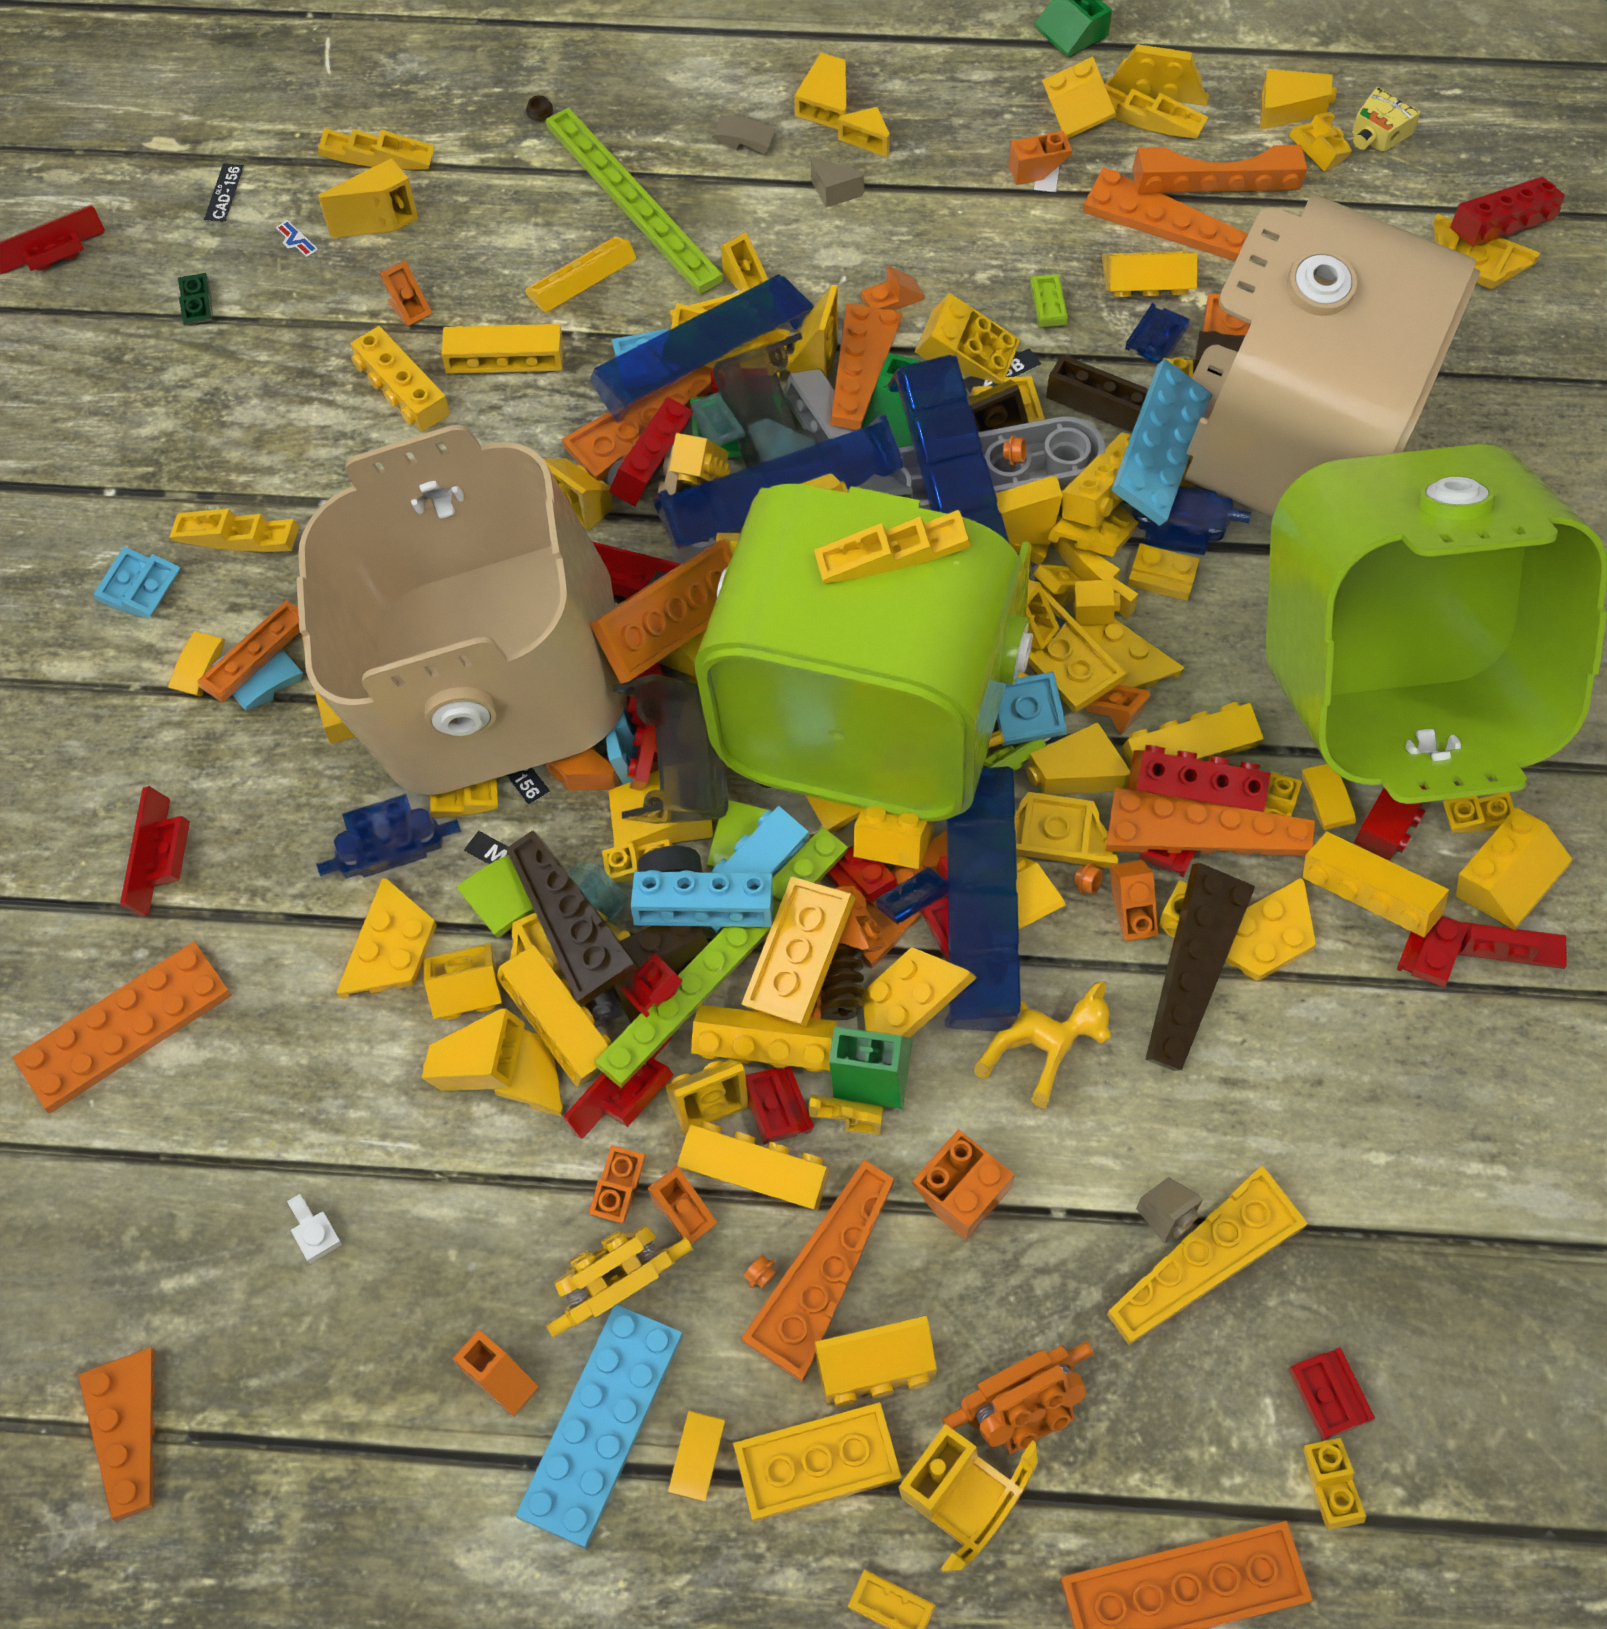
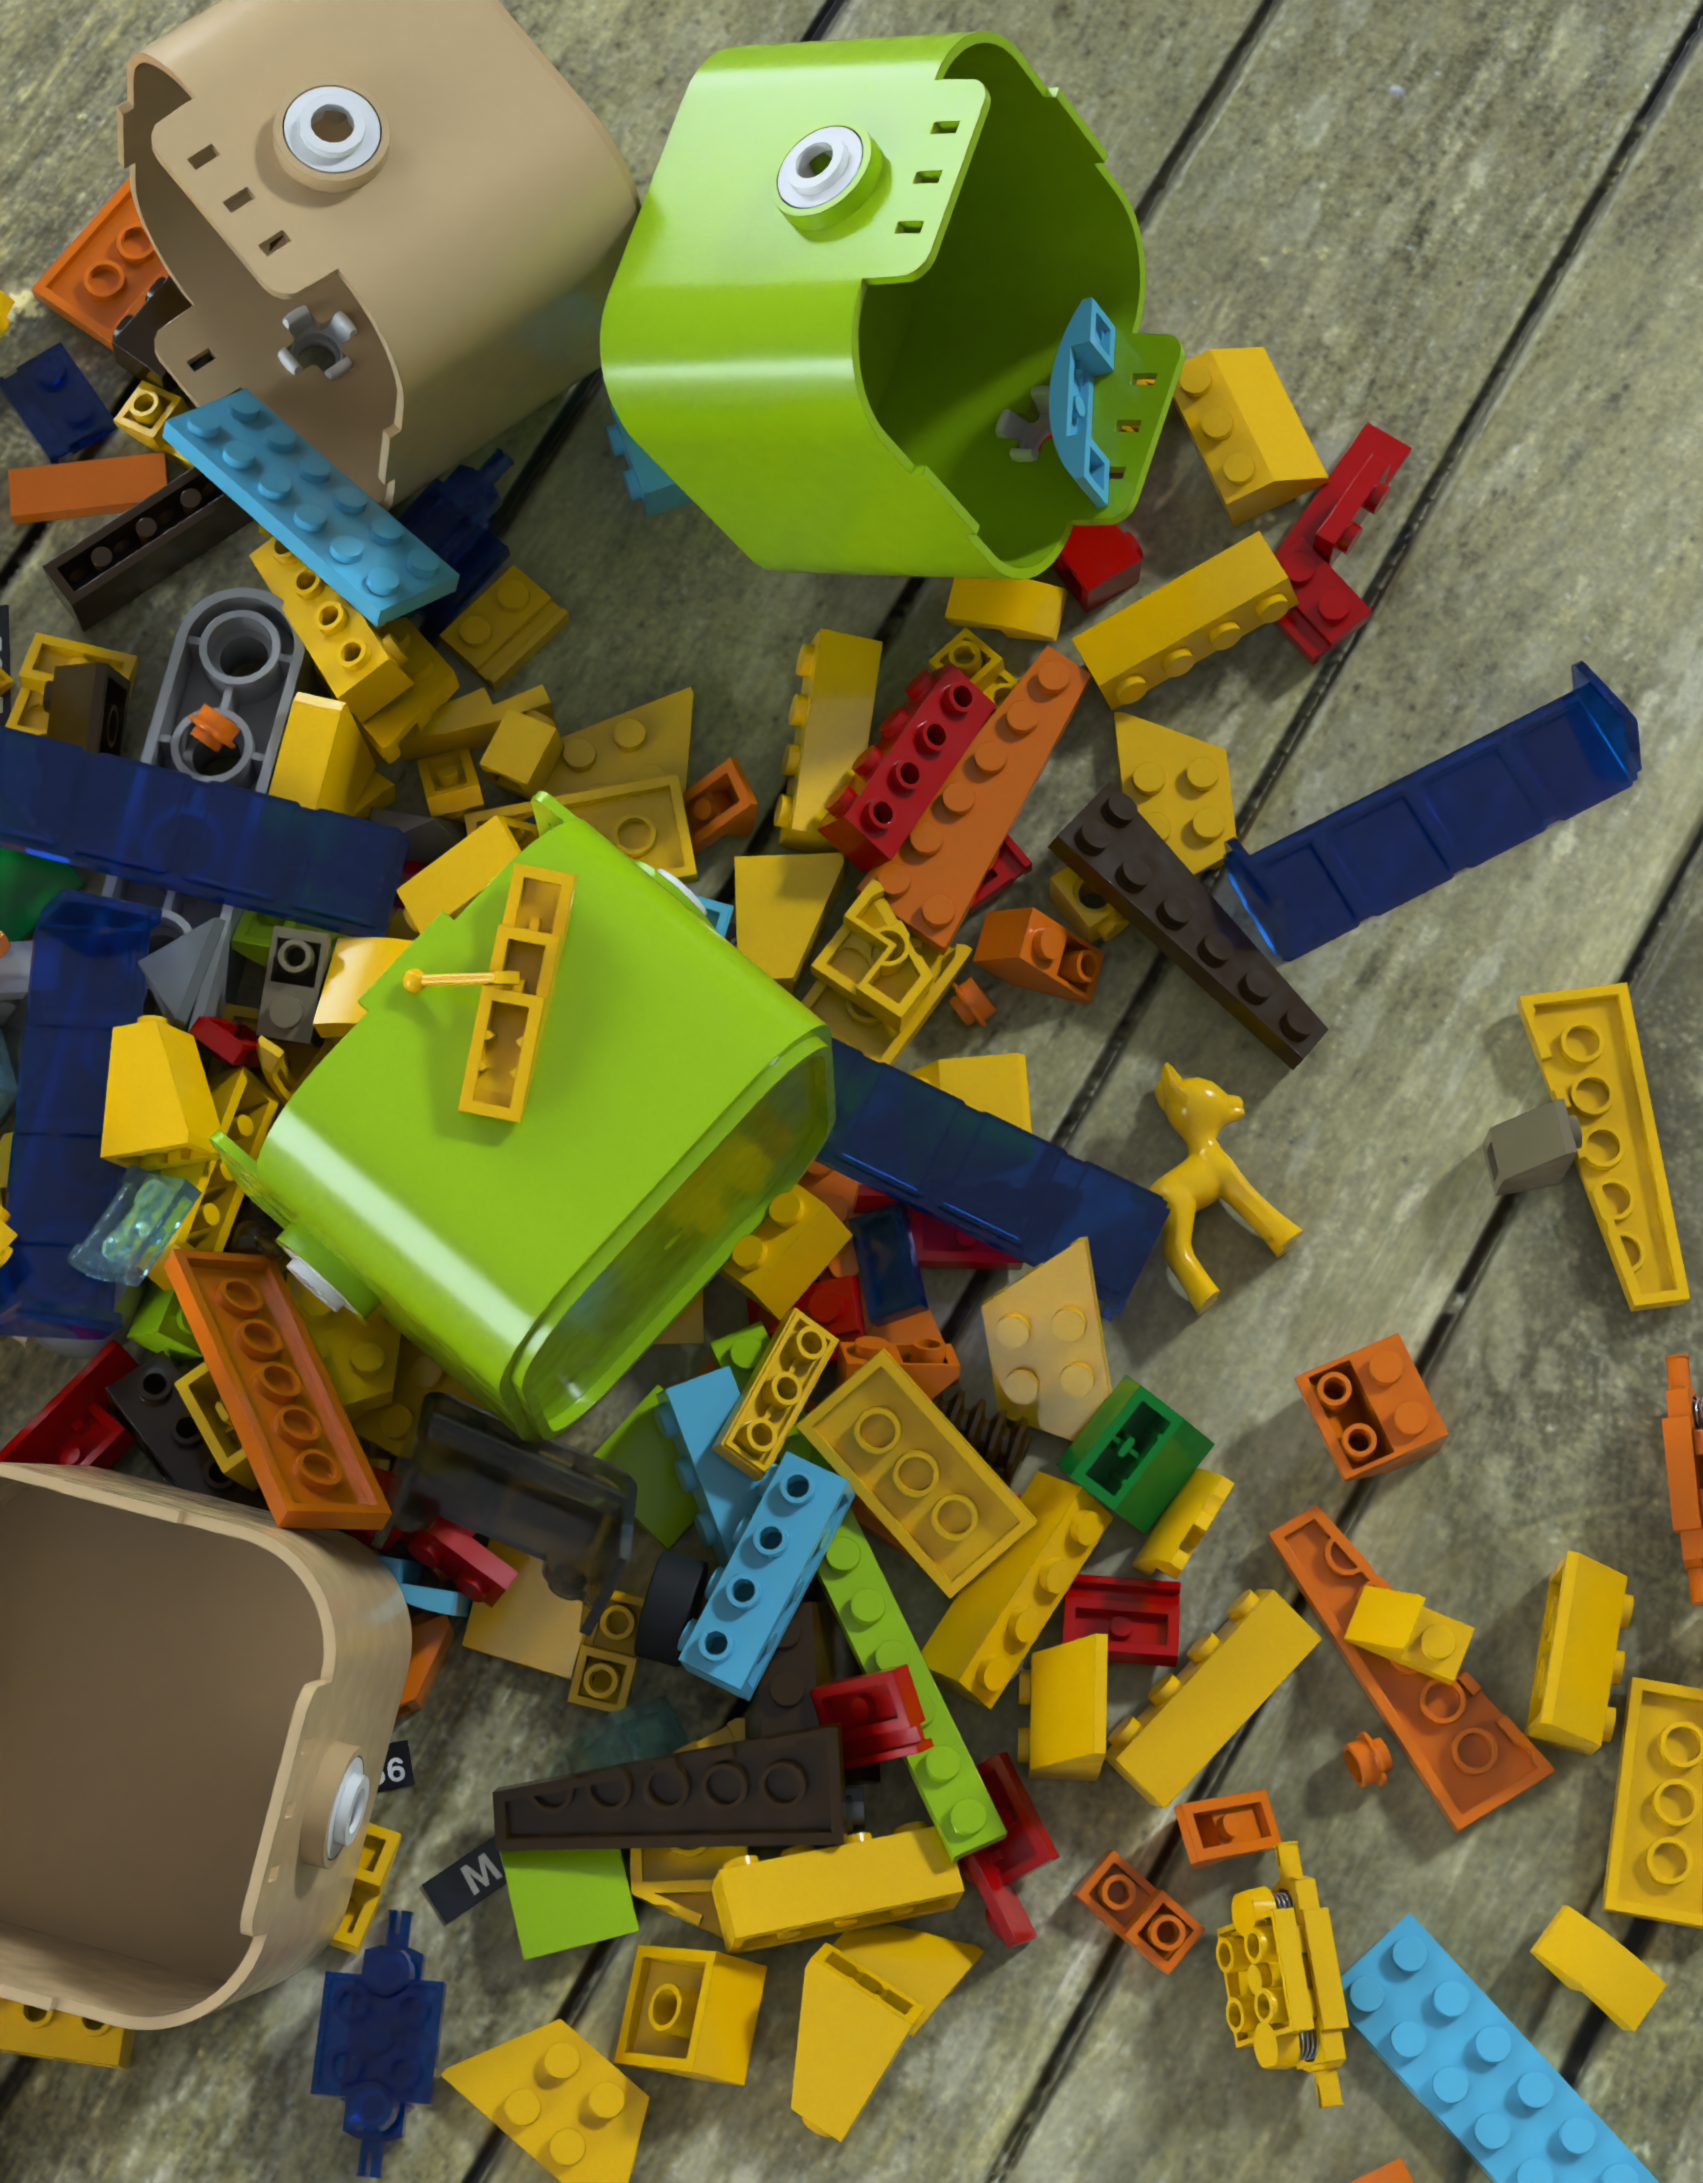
camera: 65 degrees left, 10 degrees up
none -> orange tile [8,452,169,525]
none -> clear light blue plate [66,1165,201,1287]
none -> yellow hinge [402,968,520,993]
none -> yellow tile [711,1307,839,1482]
none -> yellow slope [811,879,934,1034]
none -> medium azure slope [1049,297,1116,509]
none -> clear blue piece [1223,660,1642,962]
none -> yellow slope [1343,1585,1475,1685]

